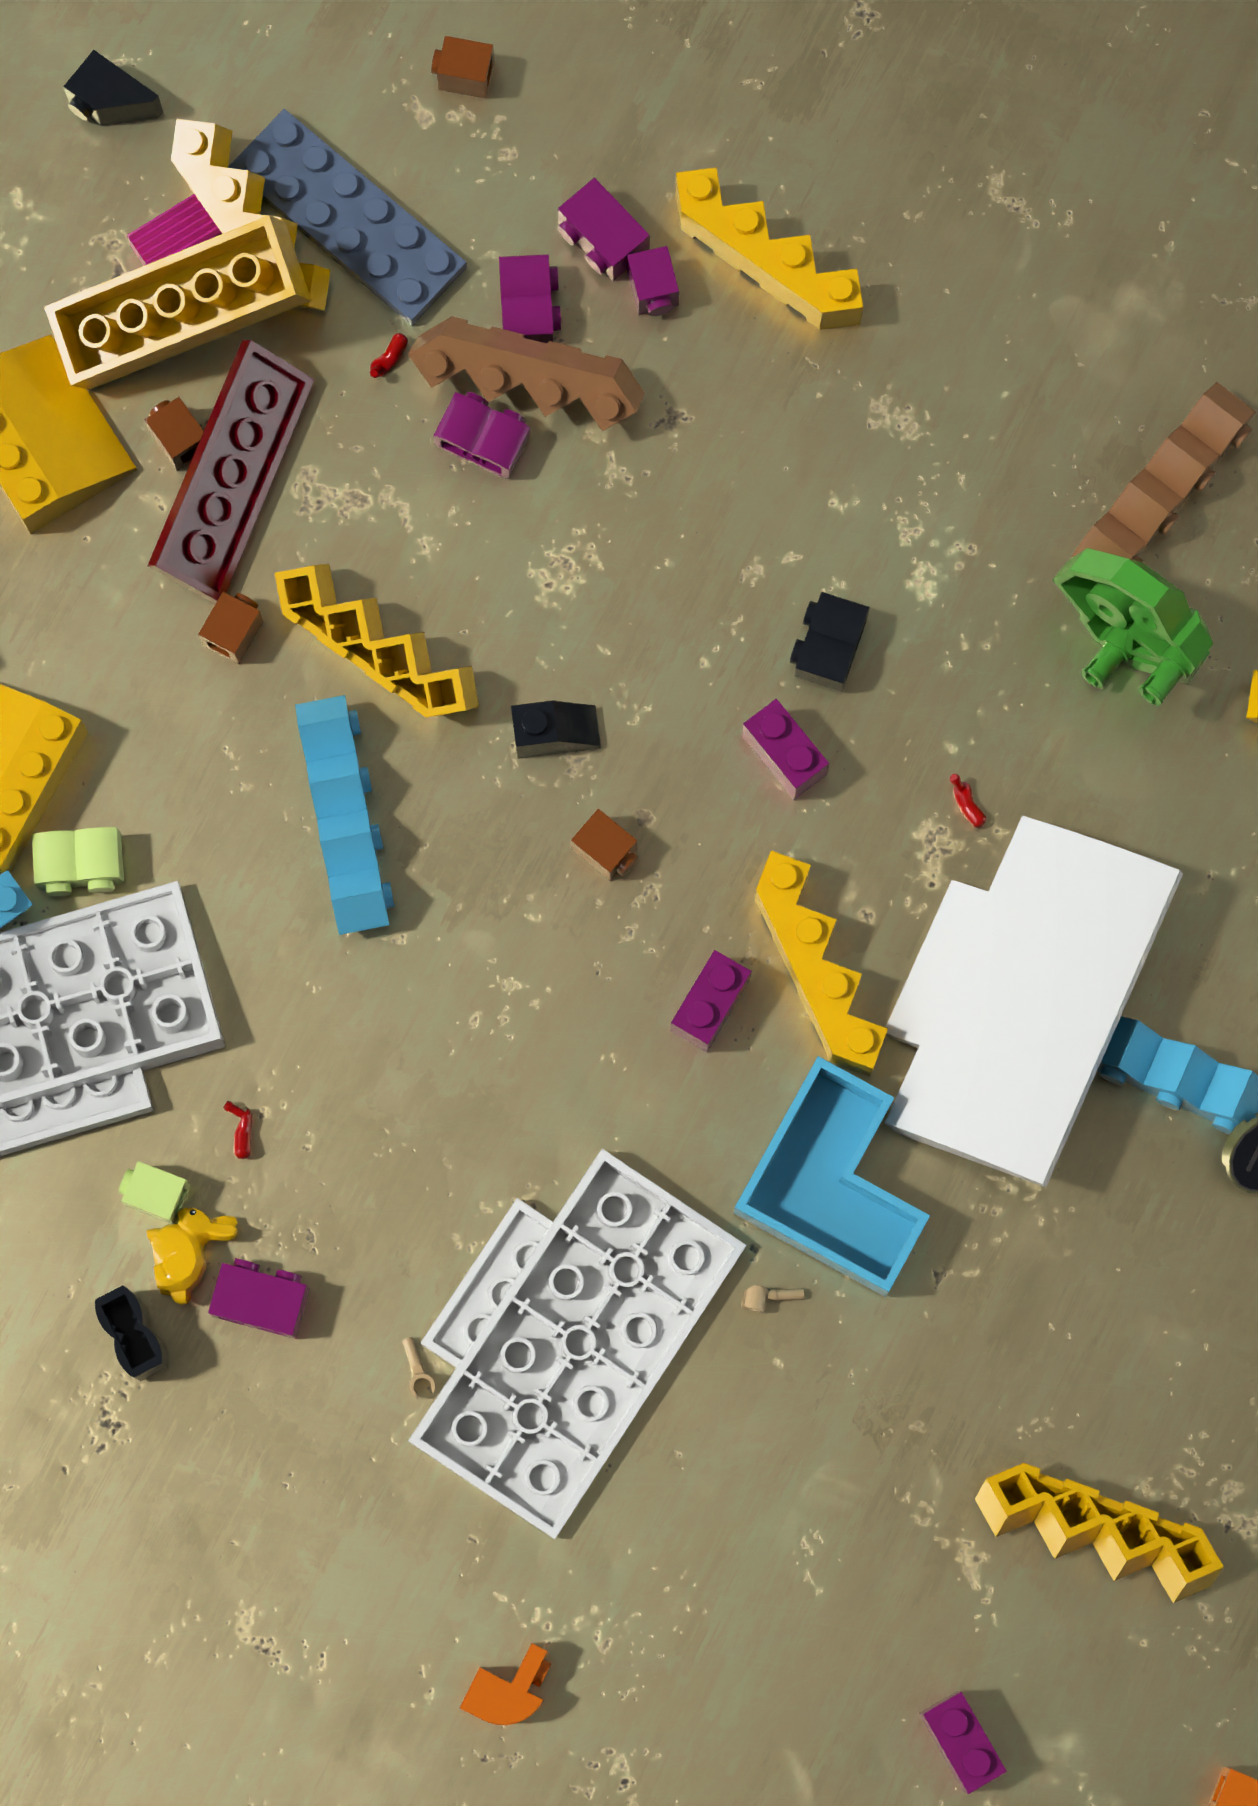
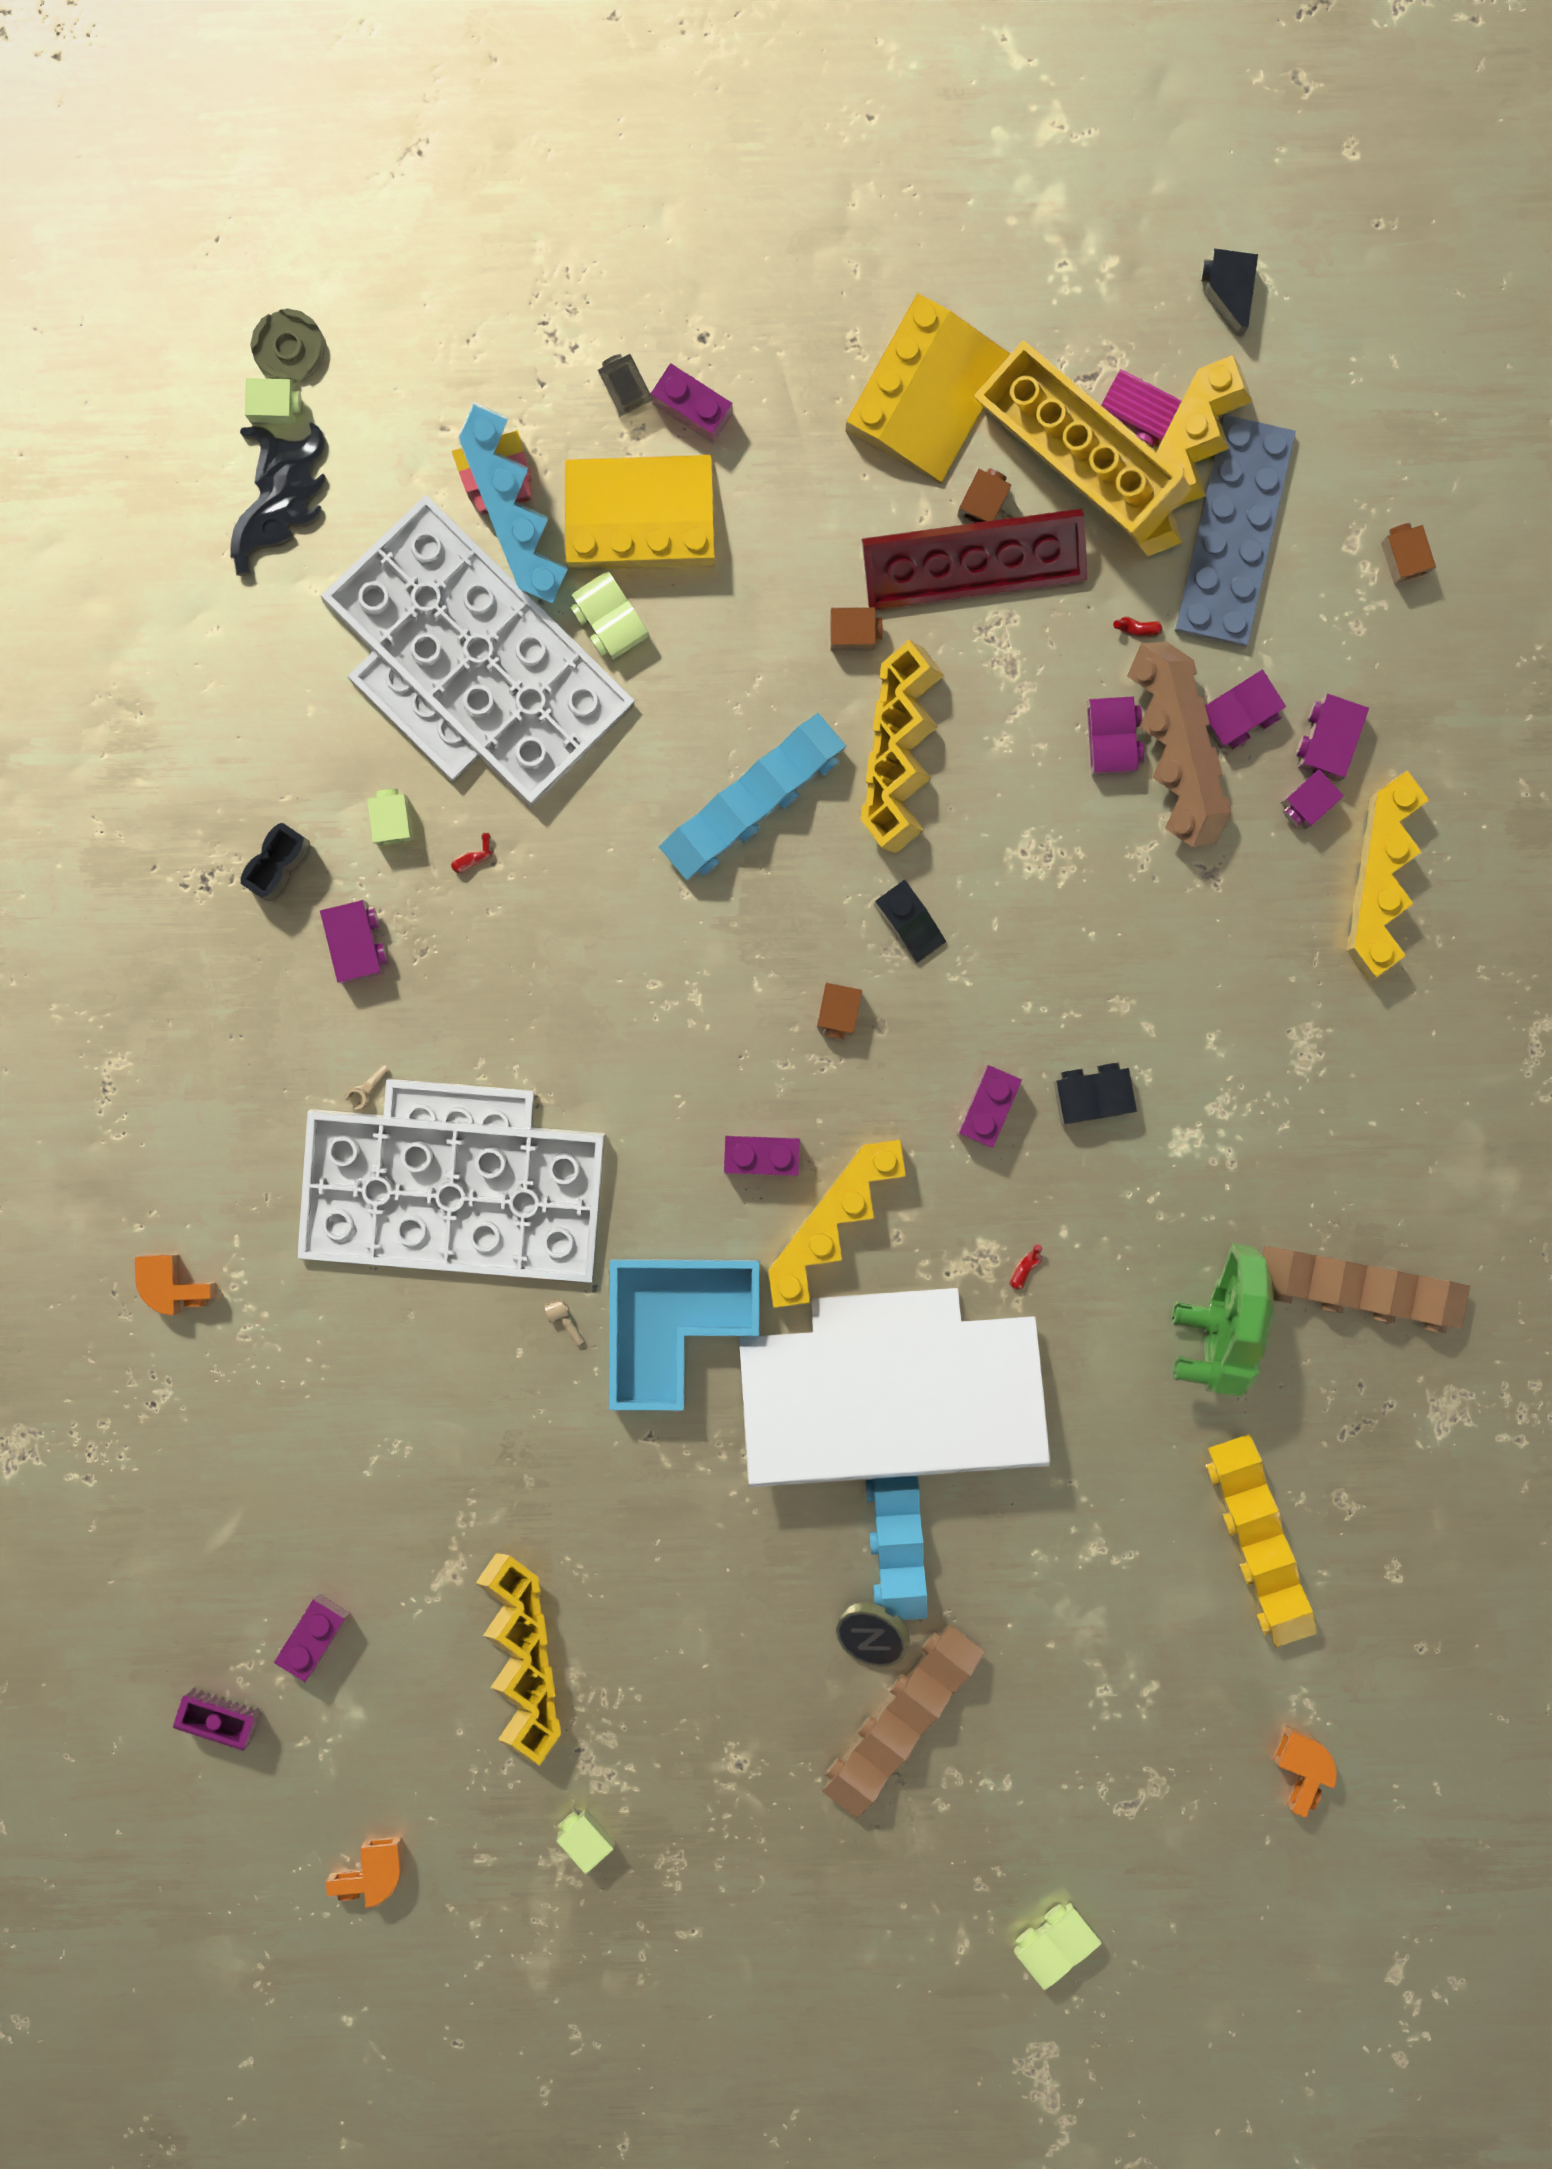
camera: 60 degrees right, 10 degrees up
yellow animal [146,1207,238,1305] -> none

